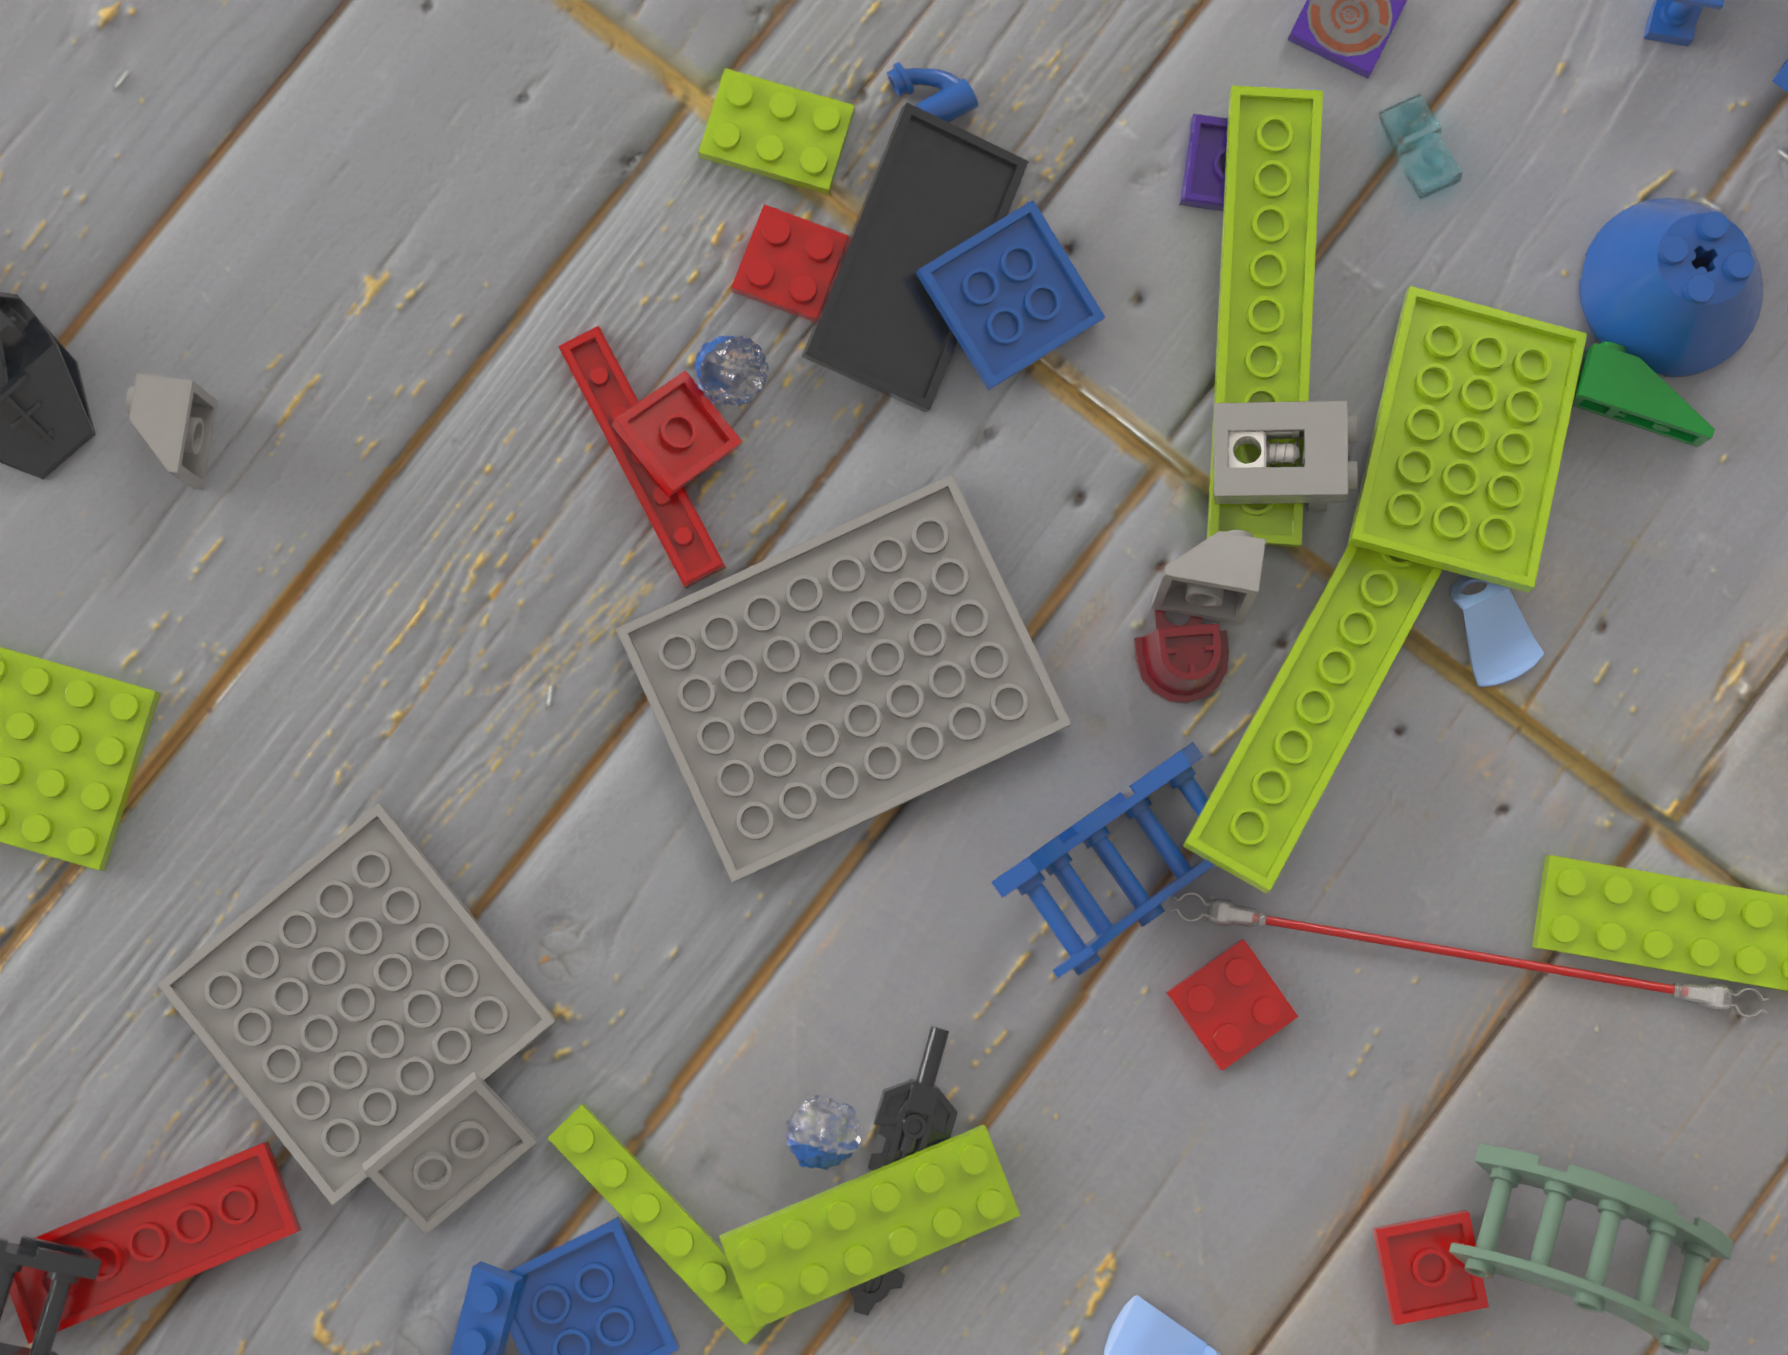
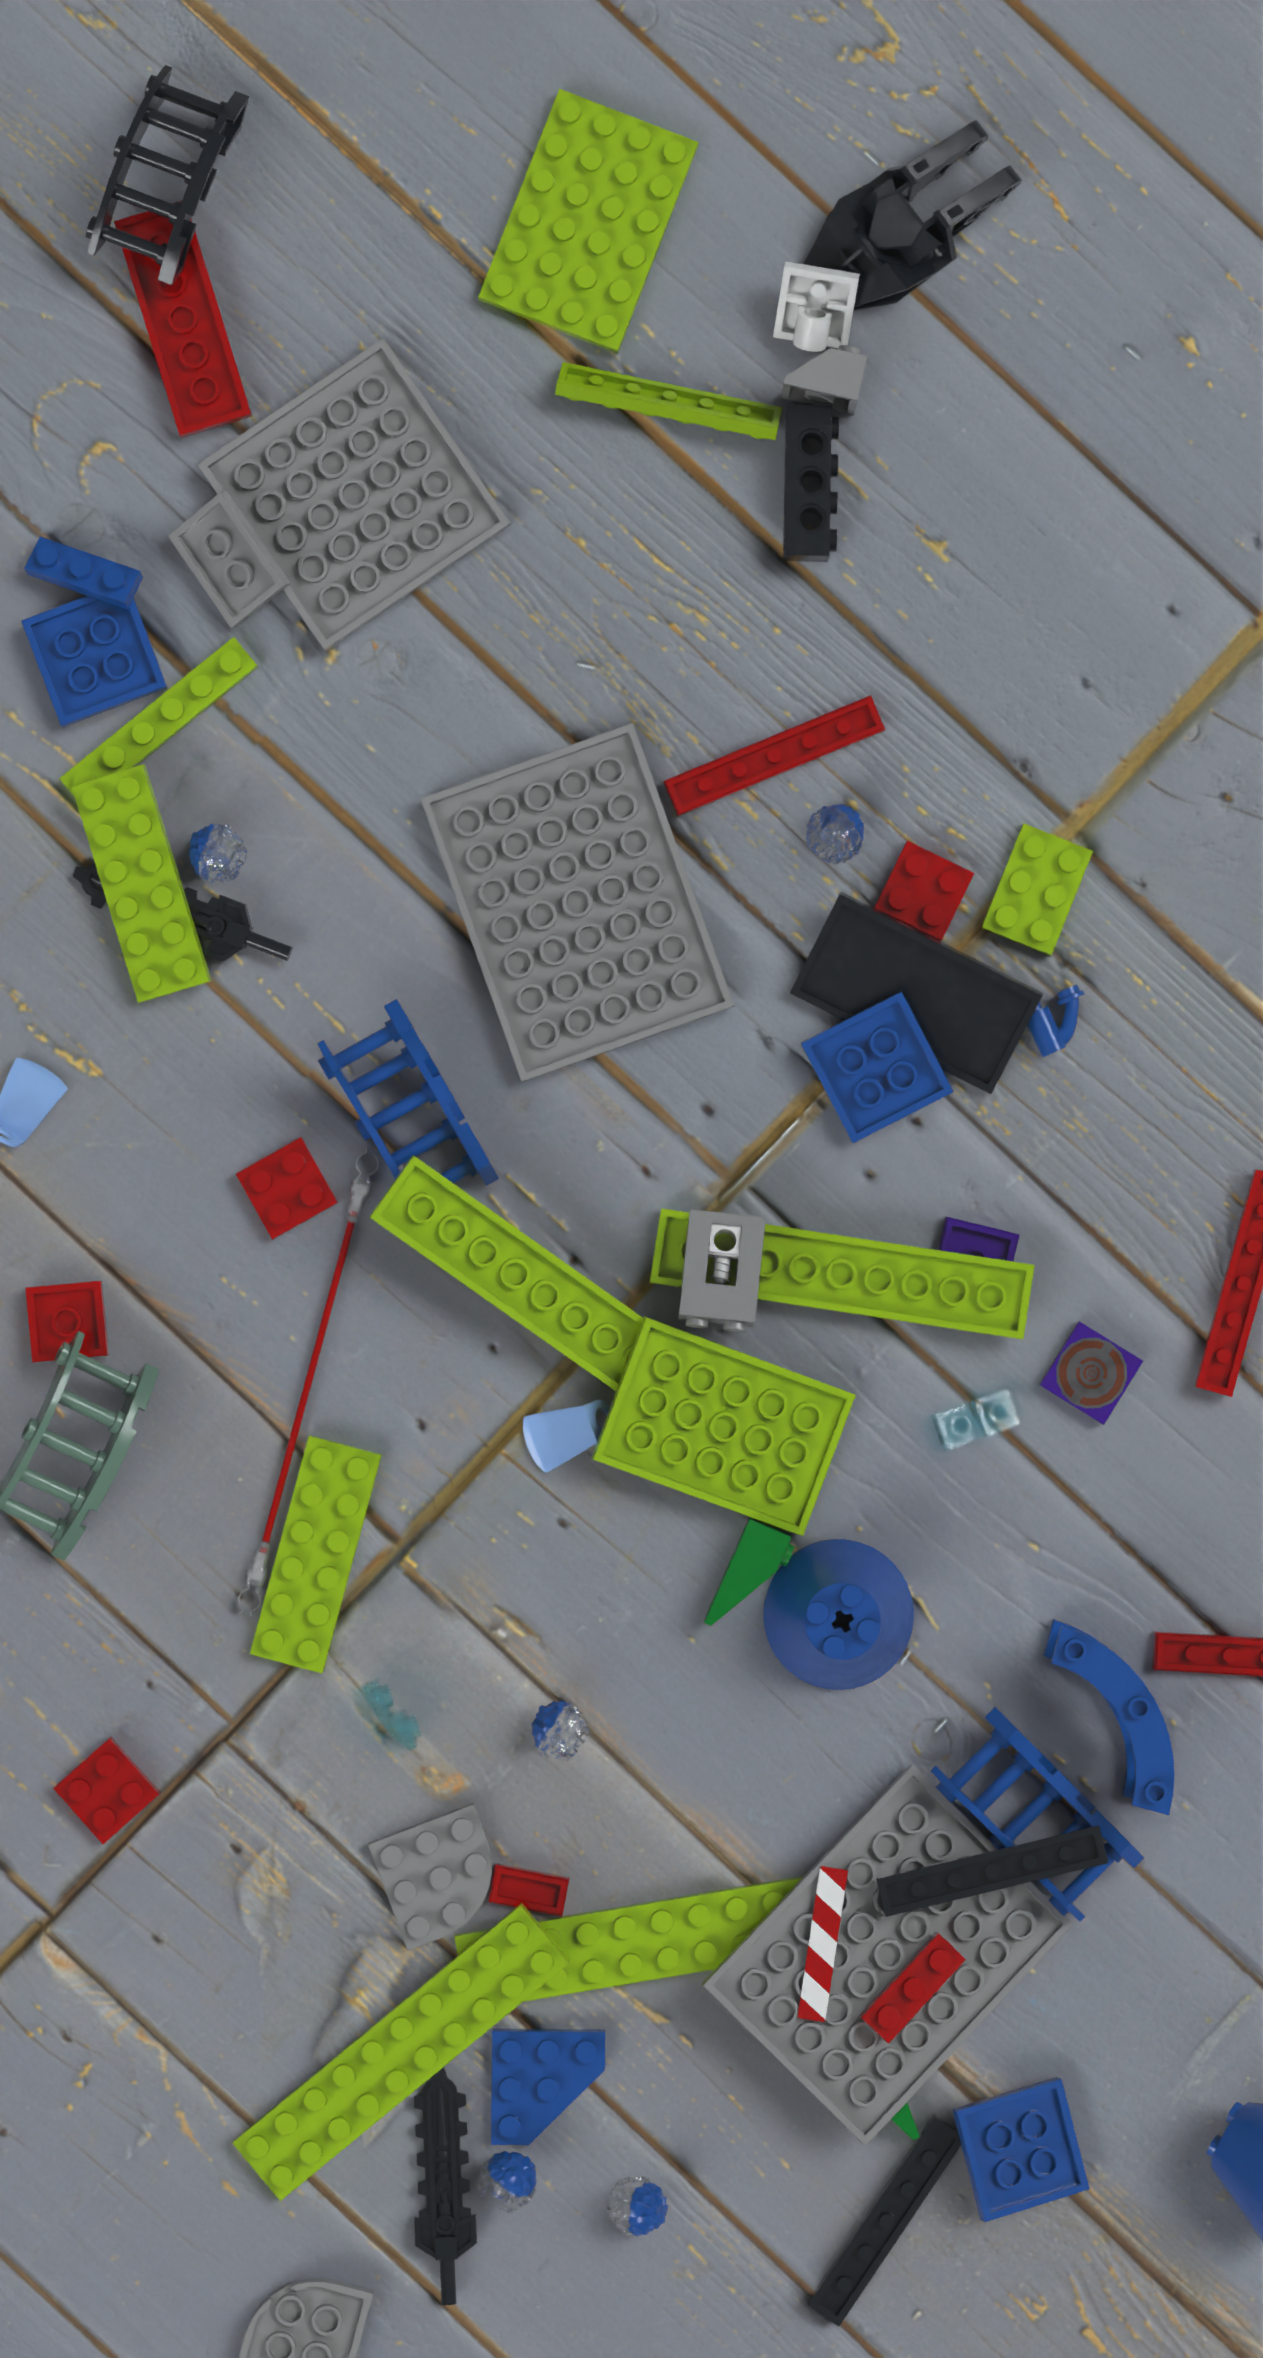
camera: 95 degrees right, 5 degrees up
red plate [611,370,743,497] -> none
dark red container [1134,609,1229,704] -> none
light grey slope [1151,530,1266,625] -> none
none -> lime plate [555,362,782,440]
none -> white plate [773,261,860,352]
none -> black brick [783,405,839,562]

